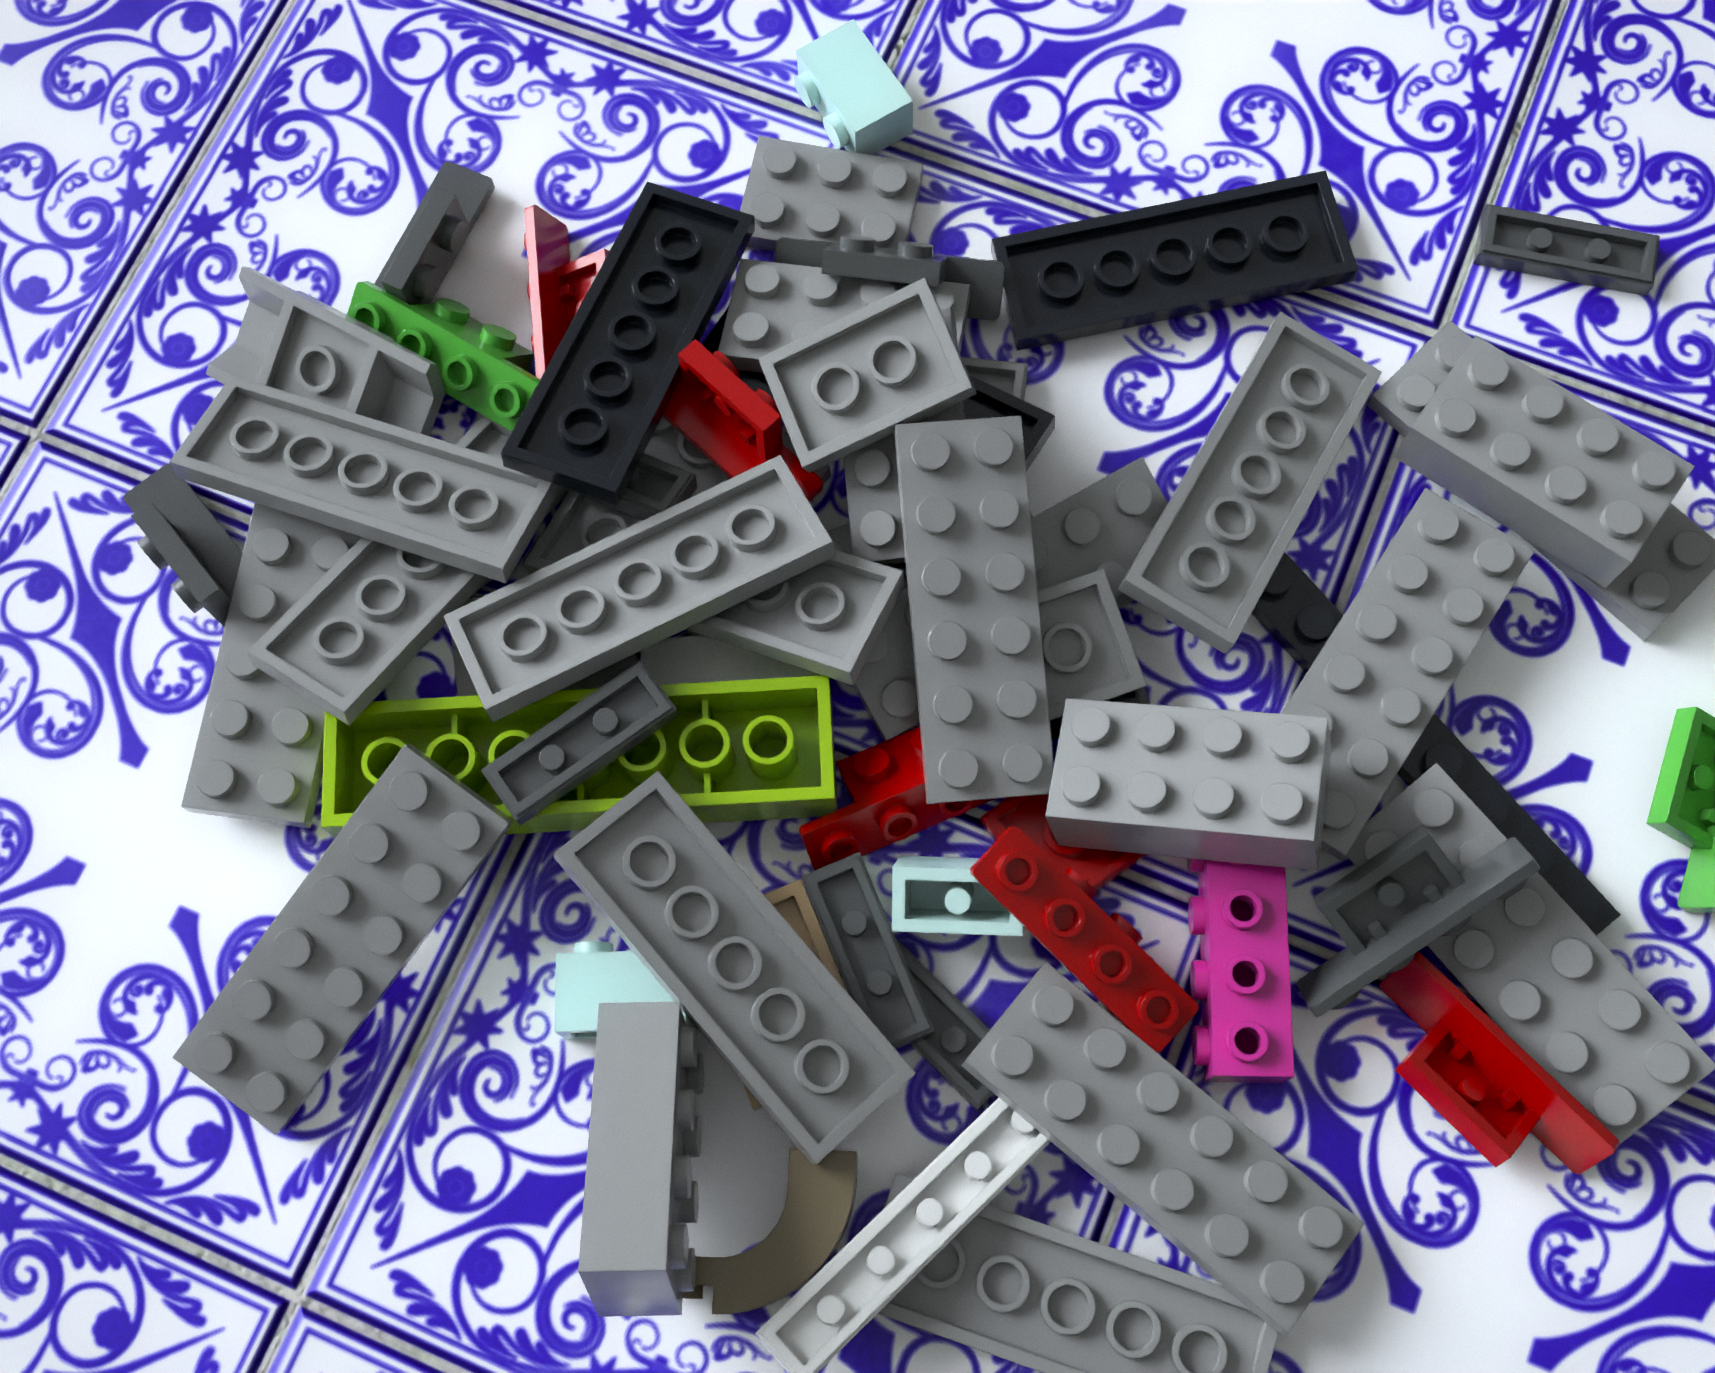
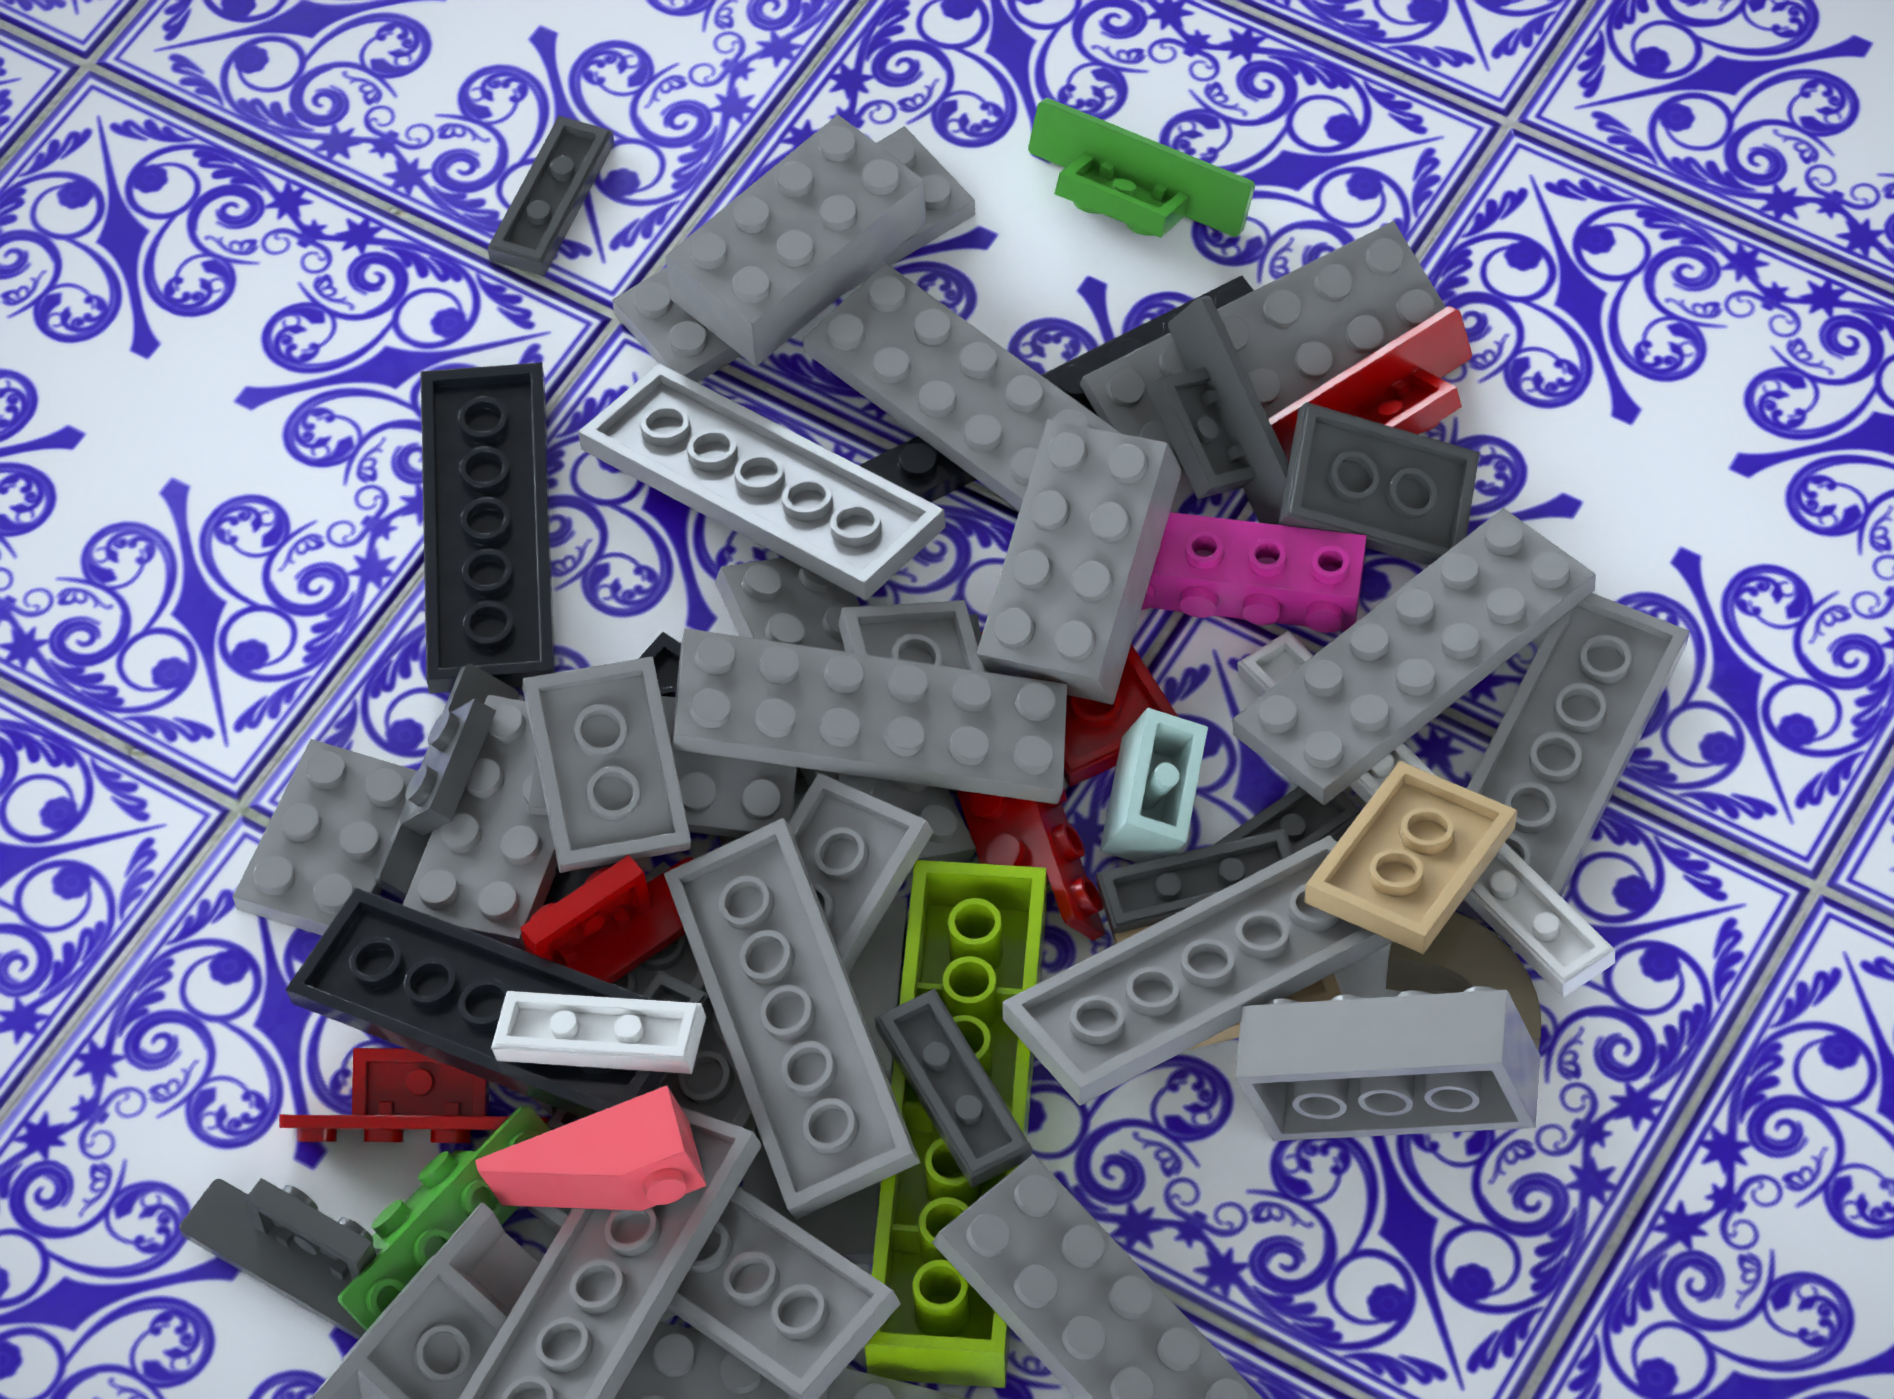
camera: 85 degrees left, 15 degrees down
light aqua brick [554,941,693,1039] -> none
light aqua brick [794,19,913,155] -> none
red bracket [970,826,1199,1053] -> none
none -> coral slope [475,1085,707,1211]
none -> white tile [491,991,706,1074]
none -> dark grey tile [1279,402,1480,566]
none -> tan plate [1304,761,1517,954]

